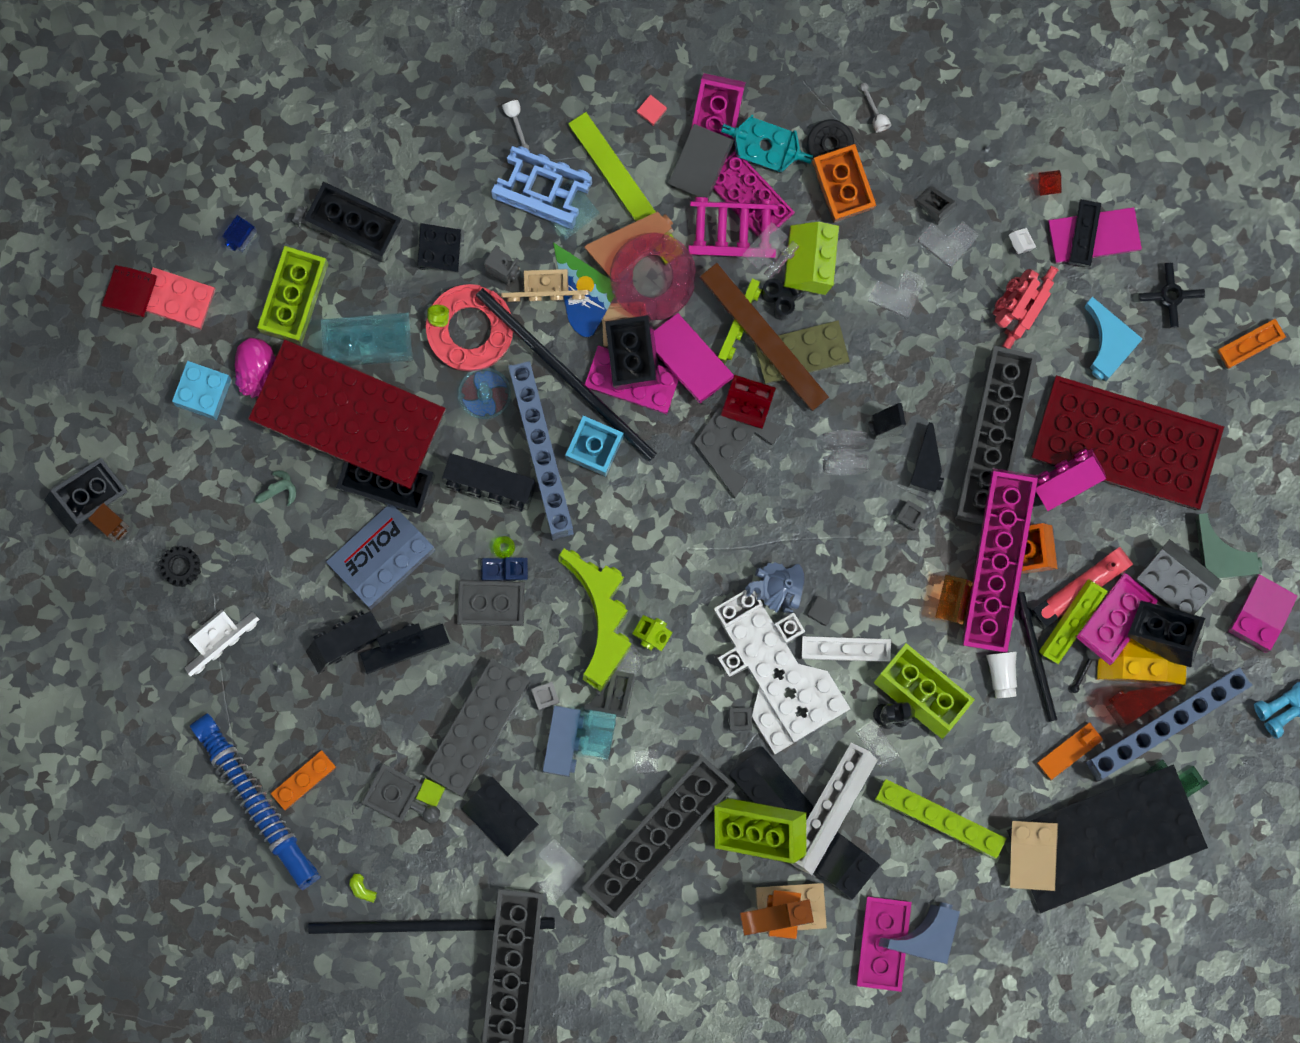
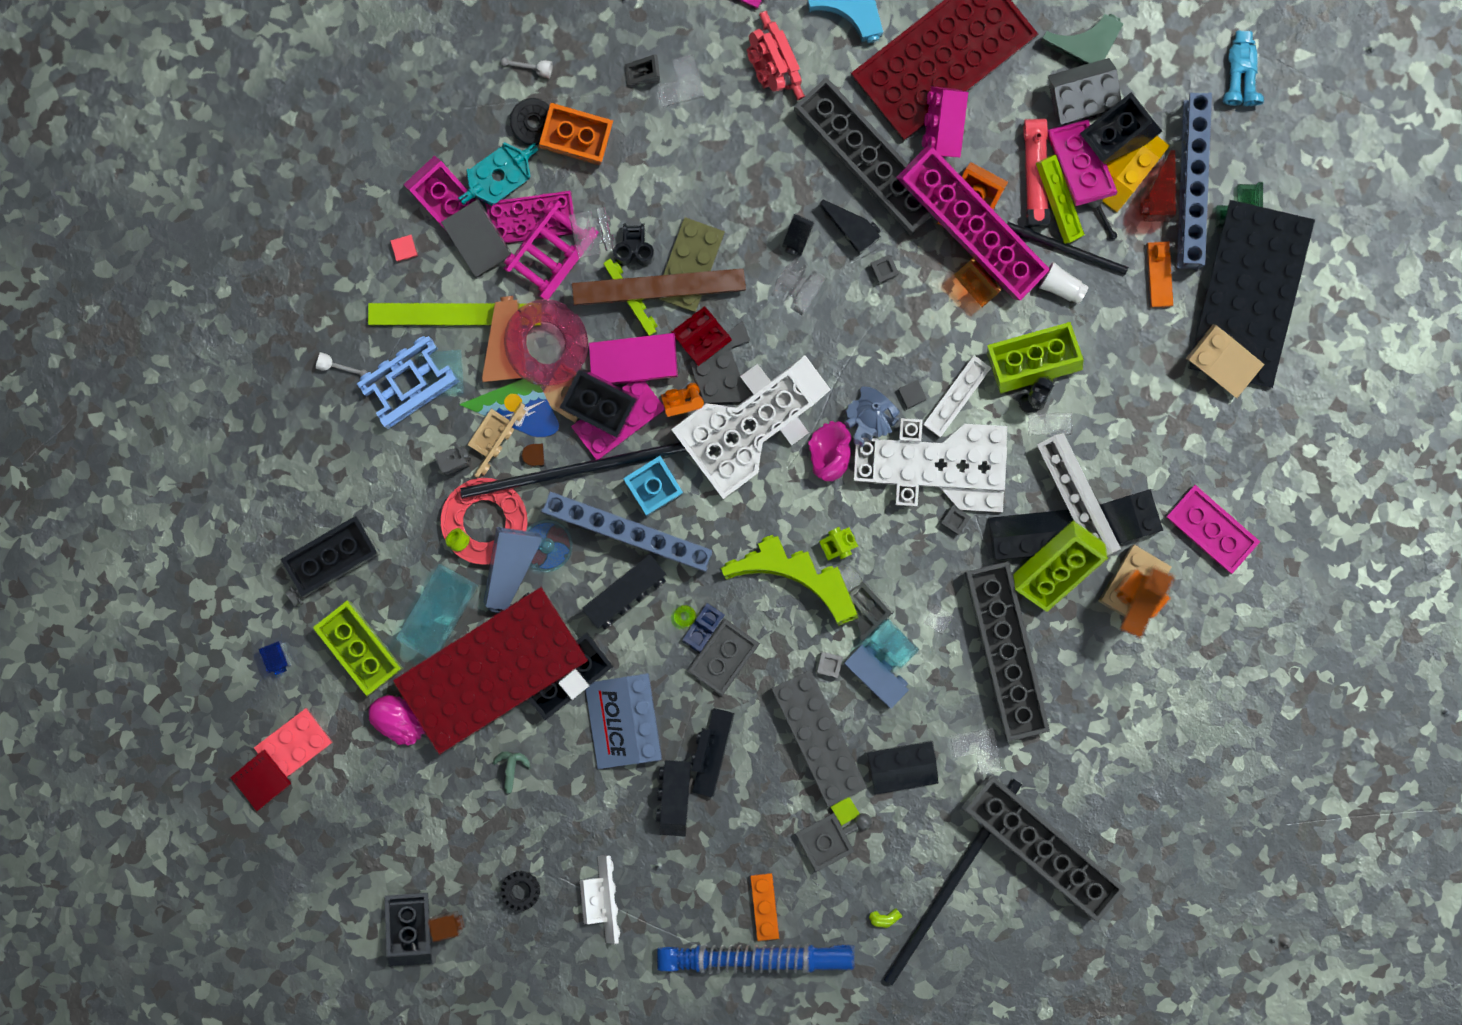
camera: 60 degrees left, 5 degrees up
medium azure brick [172,361,232,420] -> none
black hinge [417,223,461,272] -> none
lime slope [784,222,839,295] -> none
clear plate [868,270,926,319] -> none
lime arch [874,779,1007,860] -> none
sand blue arch [879,902,960,964] -> none
white plate [1009,228,1036,254] -> none
dark pink slope [1227,574,1298,653] -> none
none -> sand blue slope [483,527,542,612]
none -> reddish brown tile [522,443,545,466]
none -> white tile [559,669,589,700]
none -> orange plate [661,383,704,417]
none -> white piece [671,355,831,499]
none -> dark pink piece [808,421,851,482]

